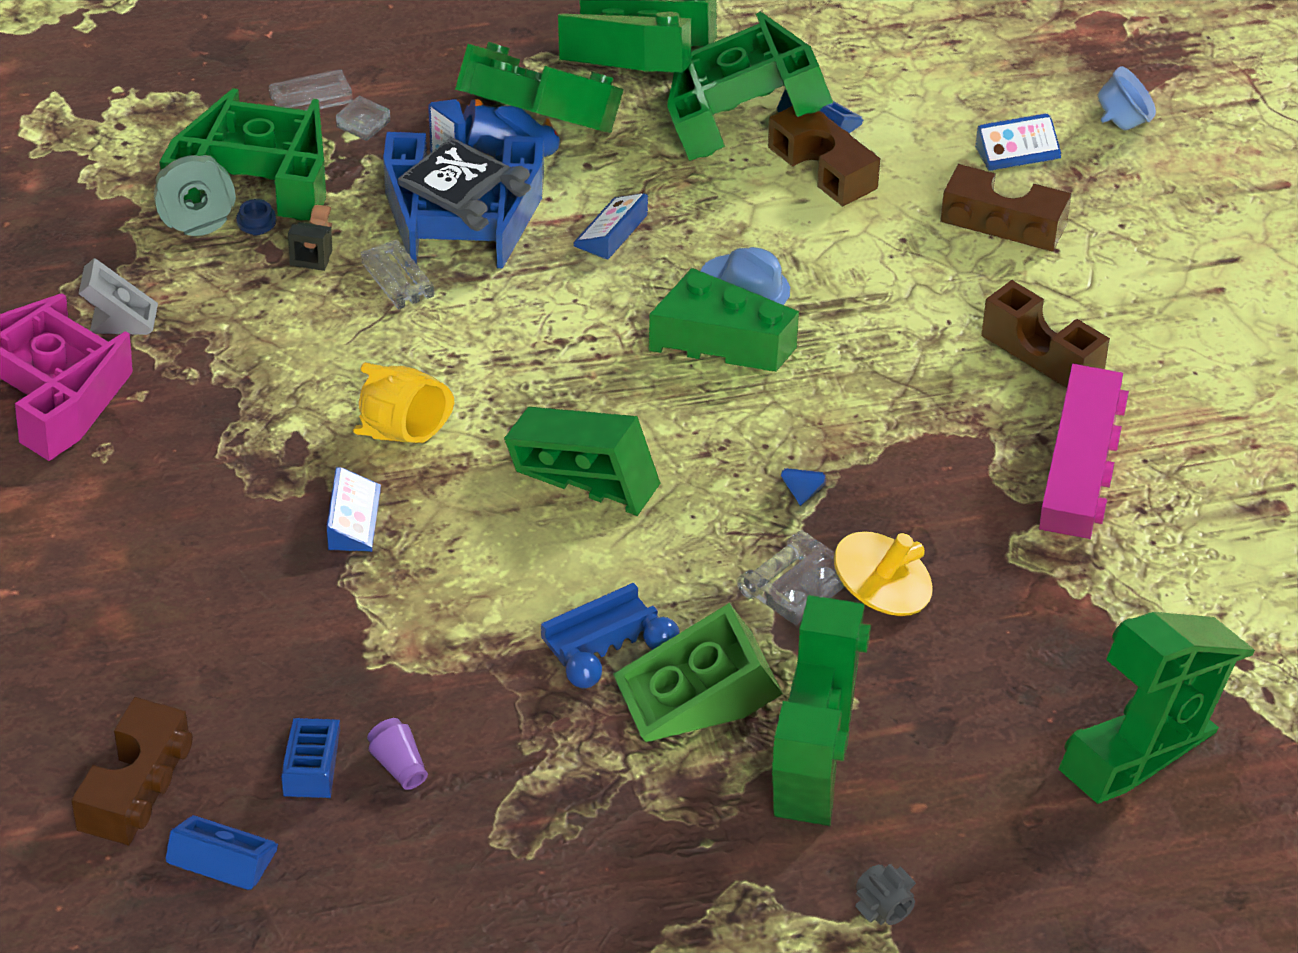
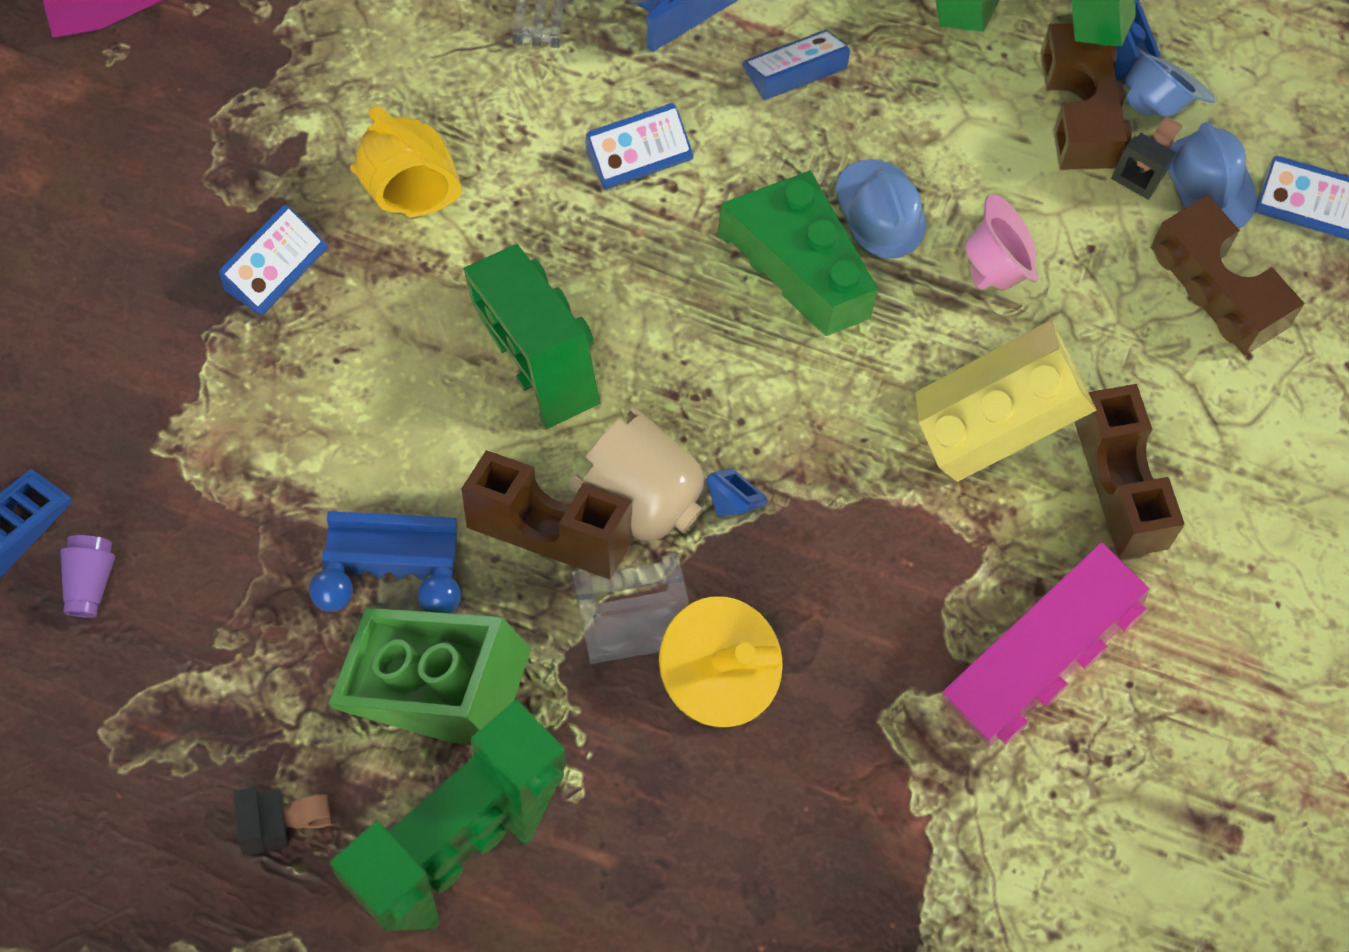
camera: 30 degrees right, 20 degrees up
none -> pearl dark grey piece [233,787,332,856]
none -> reddish brown arch [461,450,633,580]
none -> tan cylinder [569,406,704,541]
none -> slope [586,103,693,190]
none -> light yellow slope [915,320,1097,482]
none -> bright pink piece [965,194,1038,290]
none -> pearl dark grey piece [1111,117,1183,200]
none -> medium blue piece [1125,46,1217,118]
none -> medium blue piece [1168,121,1258,229]

